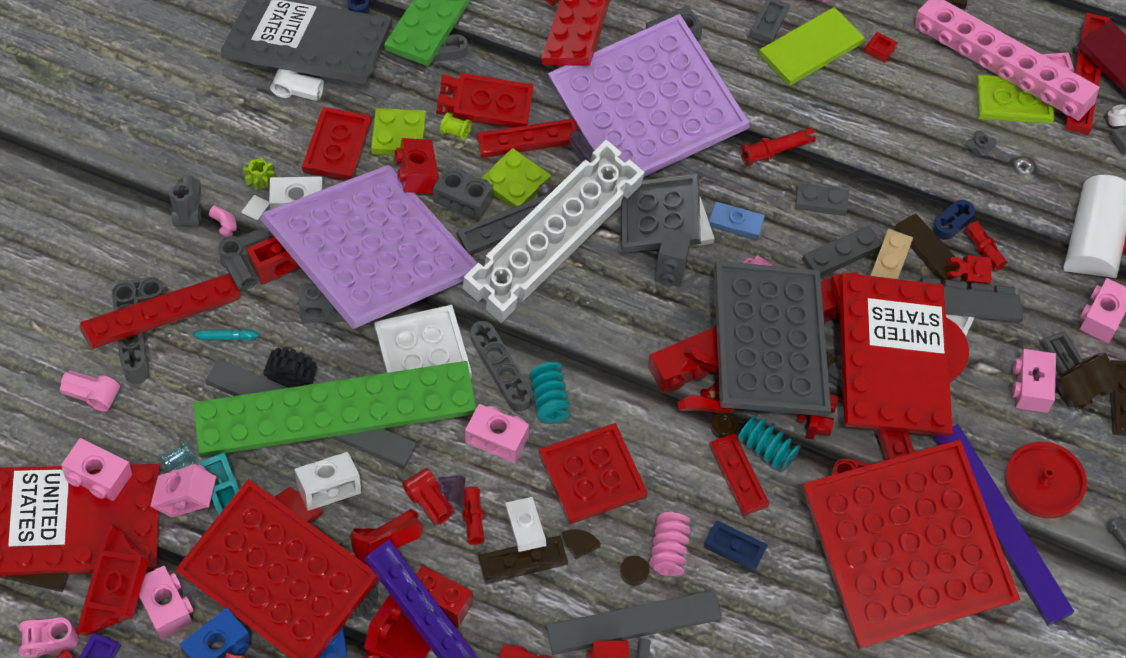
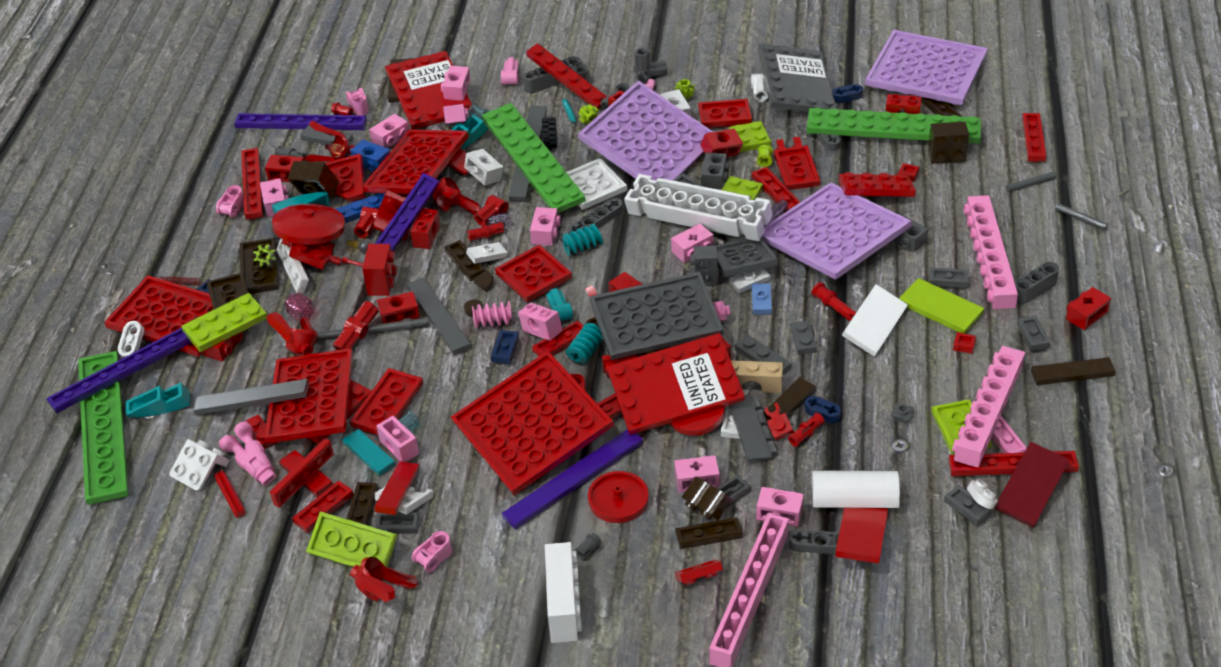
camera: 80 degrees right, 15 degrees down
red wing [76,523,149,636] -> none
none -> bright pink brick [518,303,563,340]
none -> teal piece [546,288,573,322]
none -> lime gear [578,104,599,125]
none -> bright pink brick [671,223,714,263]
none -> white tile [842,284,908,356]

